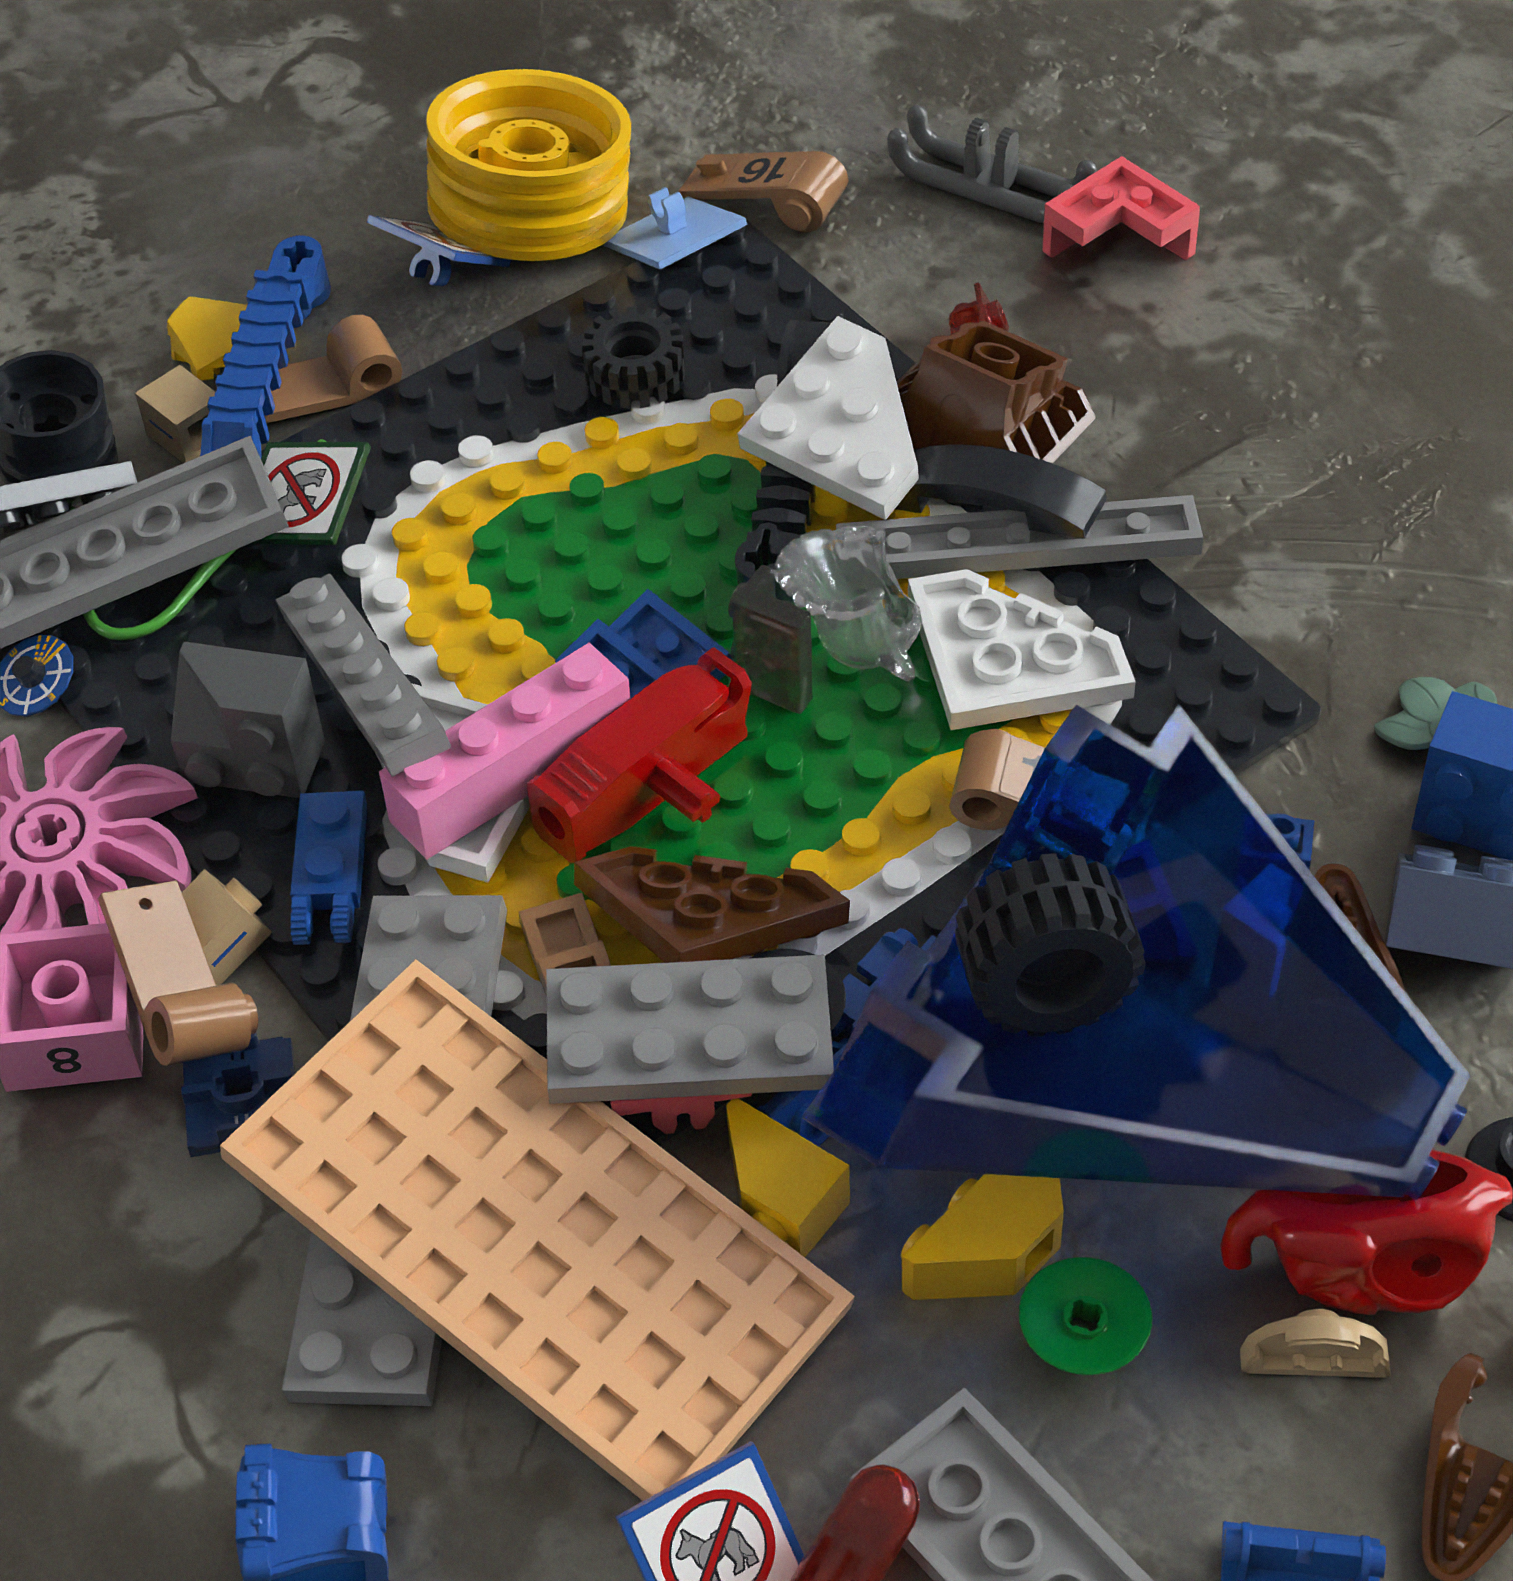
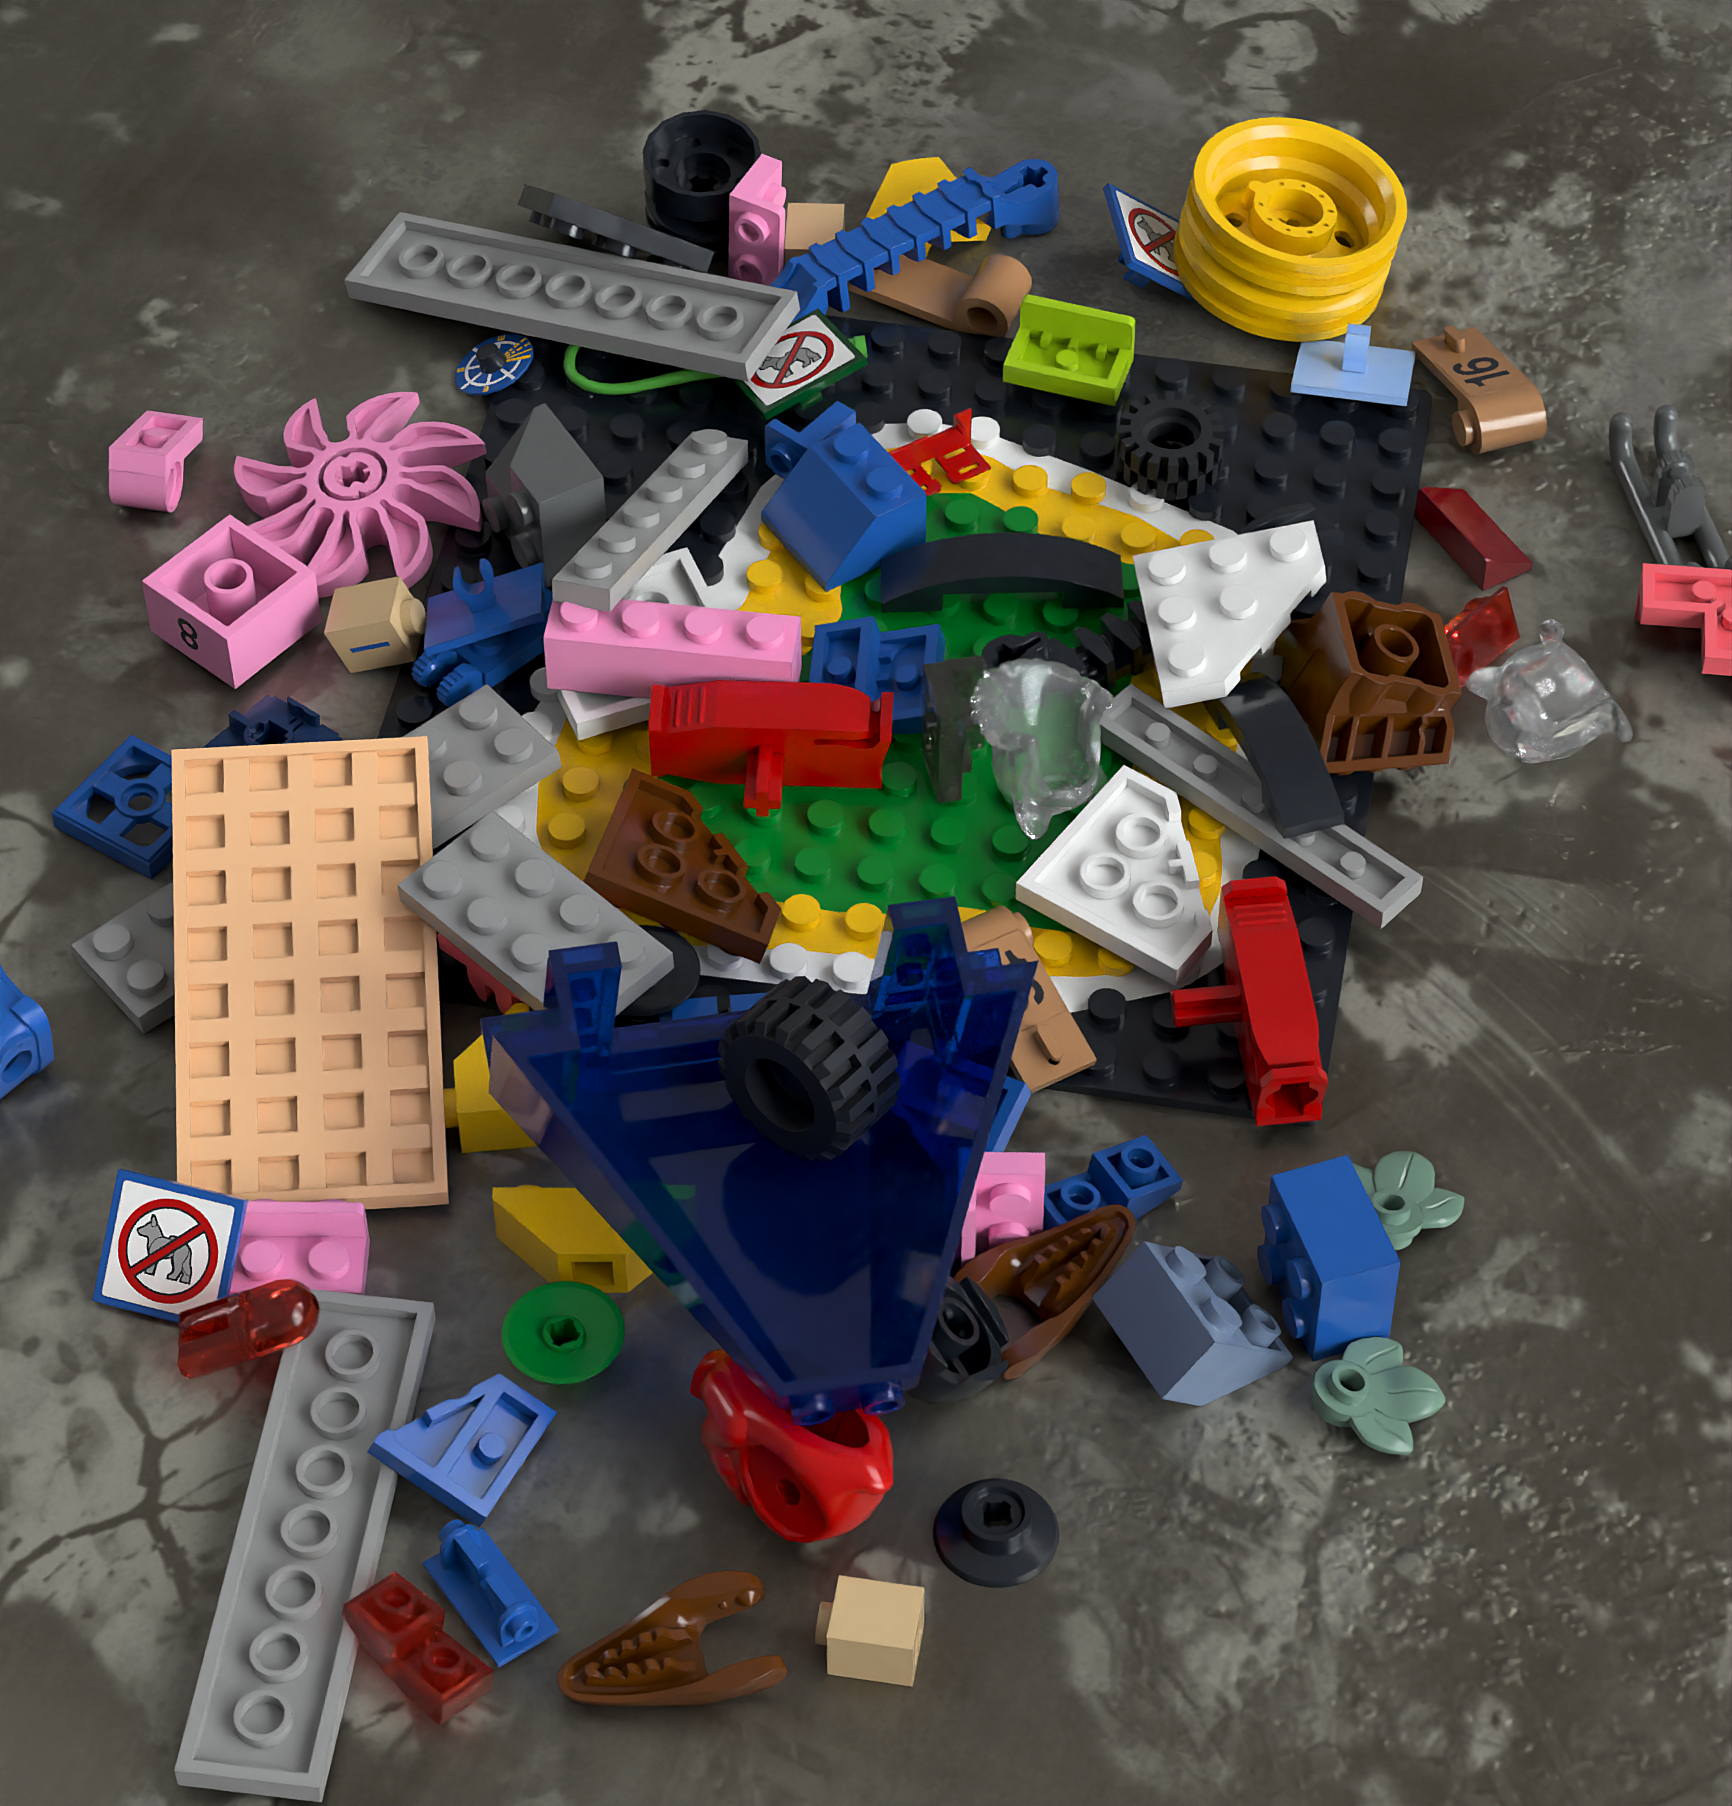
camera: 45 degrees right, 0 degrees up
door [98,880,258,1066] -> none
medium nougat slope [519,893,611,997] -> none
tan plate [1240,1309,1391,1378] -> none
none -> blue piece [52,735,173,880]
none -> bright pink bracket [228,1198,370,1308]
none -> wing [367,1373,557,1528]
none -> blue piece [424,558,545,657]
none -> bright pink bracket [728,154,786,286]
none -> blue slope [761,423,926,592]
none -> blue bracket [765,401,856,479]
none -> black slope [880,533,1124,612]
none -> red piece [888,408,991,497]
none -> lime bracket [1003,294,1136,406]
none -> red piece [1170,876,1328,1126]
none -> dark red slope [1415,487,1532,591]
none -> clear hair [1465,619,1633,764]

